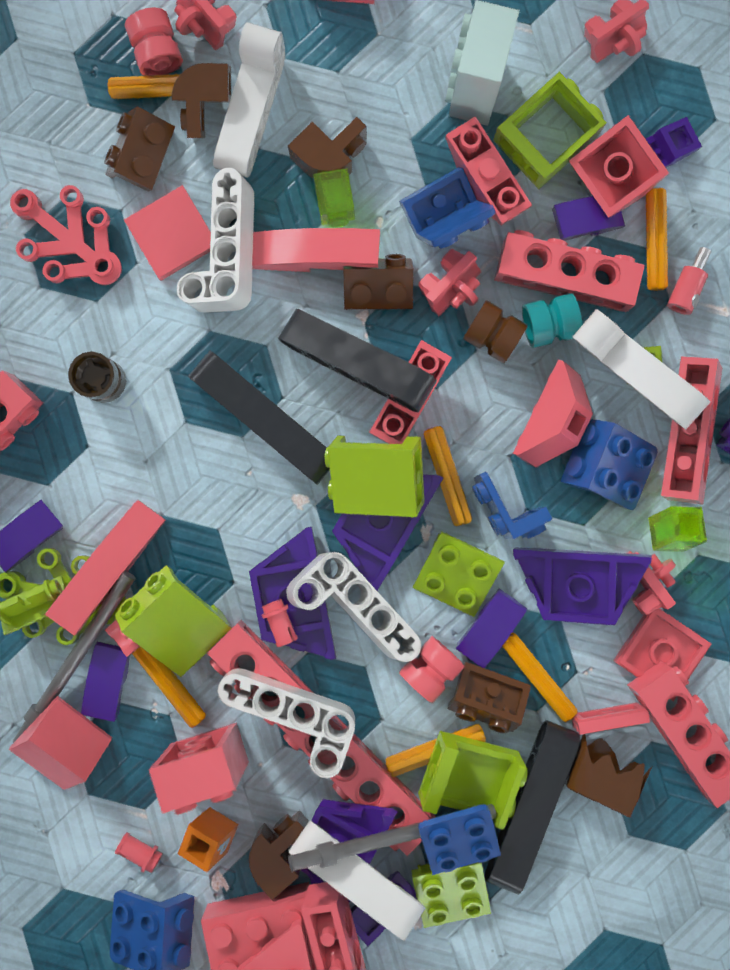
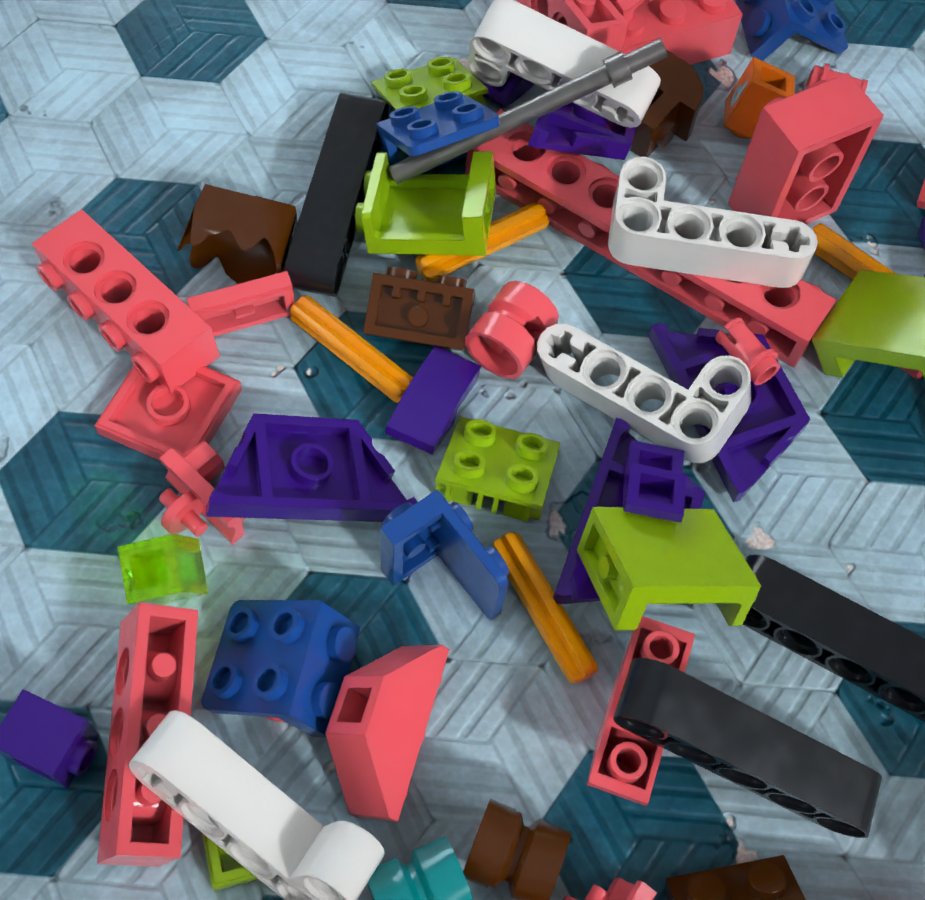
camera: 160 degrees right, 25 degrees down
none -> dark purple slope [623,440,687,523]

